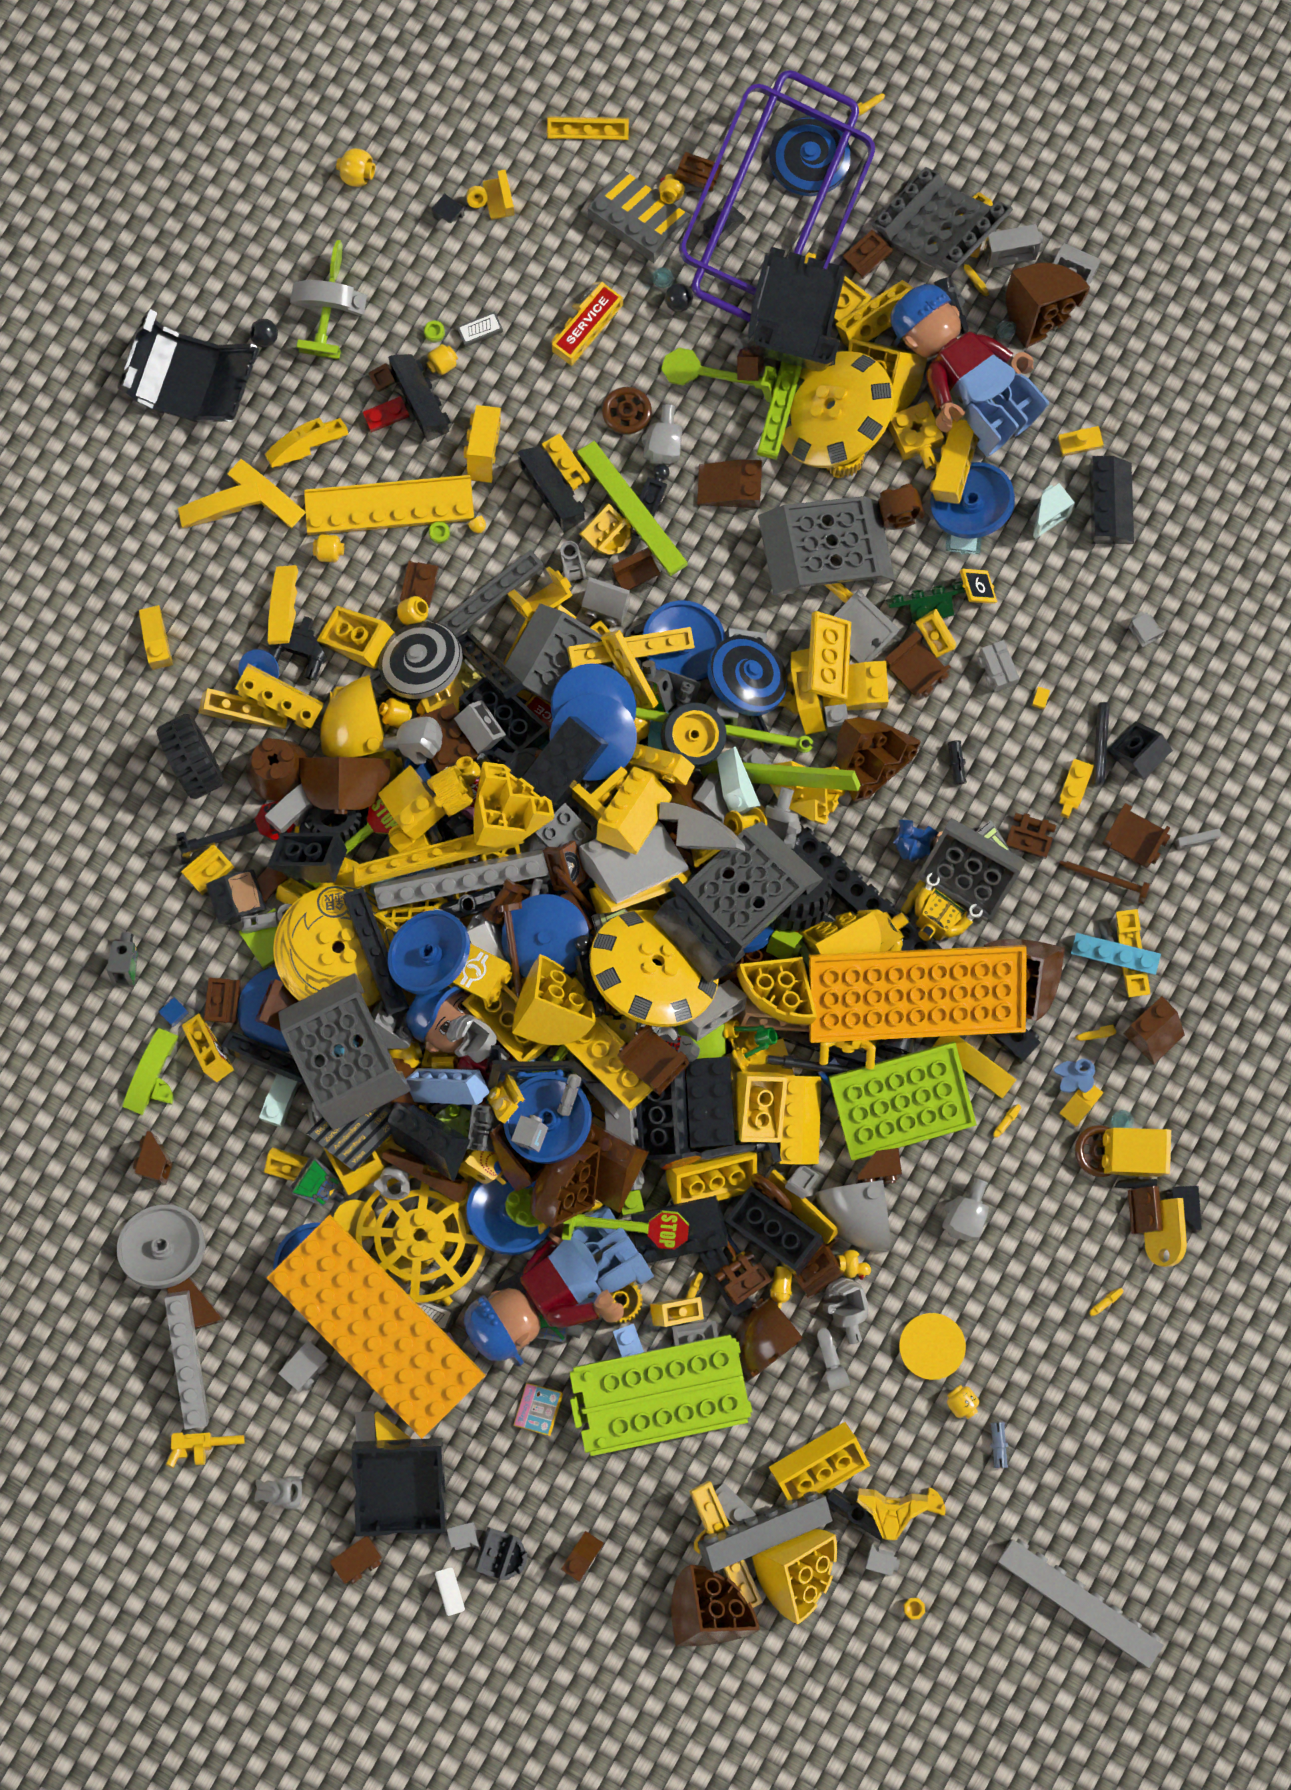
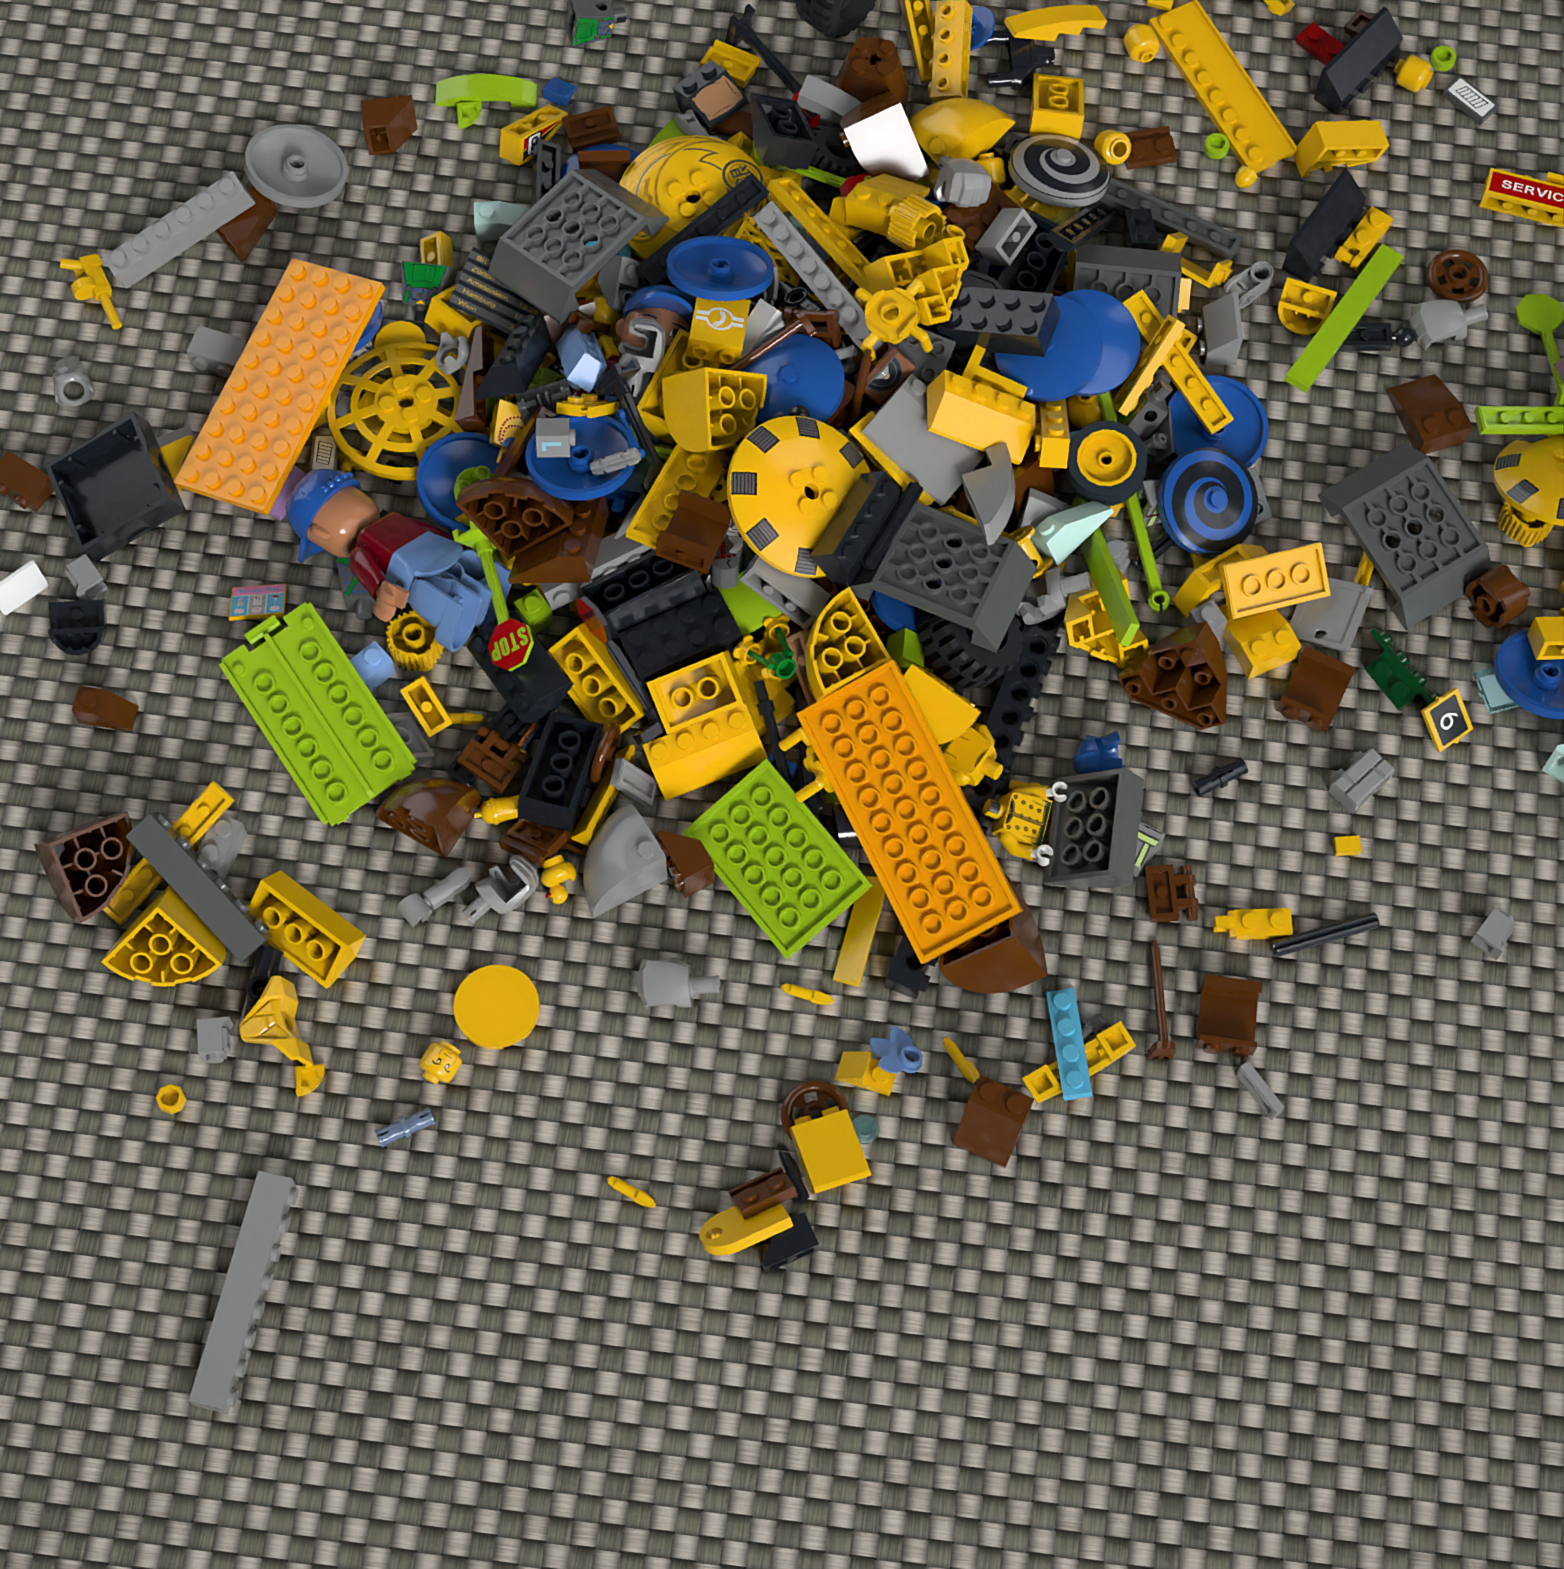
camera: 65 degrees right, 10 degrees down
reddish brown panel [612,547,660,590] -> none
yellow slope [915,609,956,658] -> none
black slope [1107,721,1173,780] -> none
none -> reddish brown bar [567,311,610,334]
none -> yellow plate [855,278,933,362]
none -> black brick [1123,208,1158,251]

